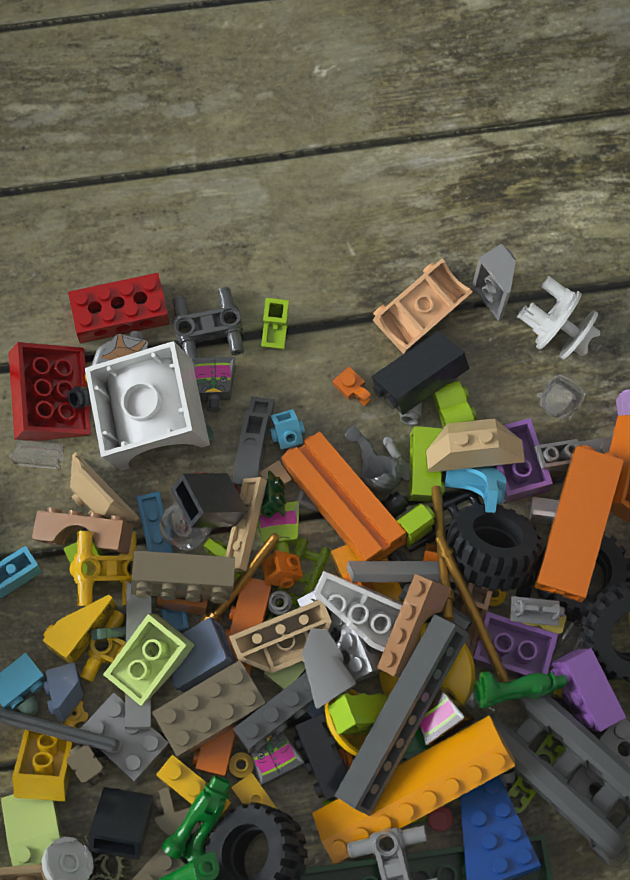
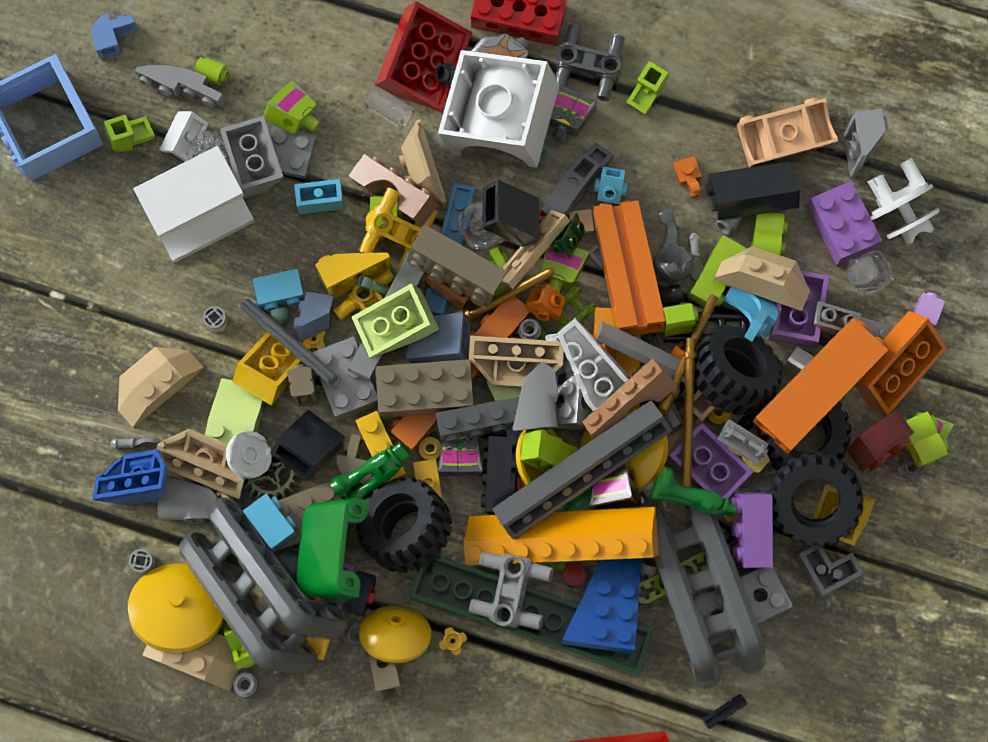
camera: 30 degrees right, 5 degrees up
none -> medium lavender brick [807,181,882,266]

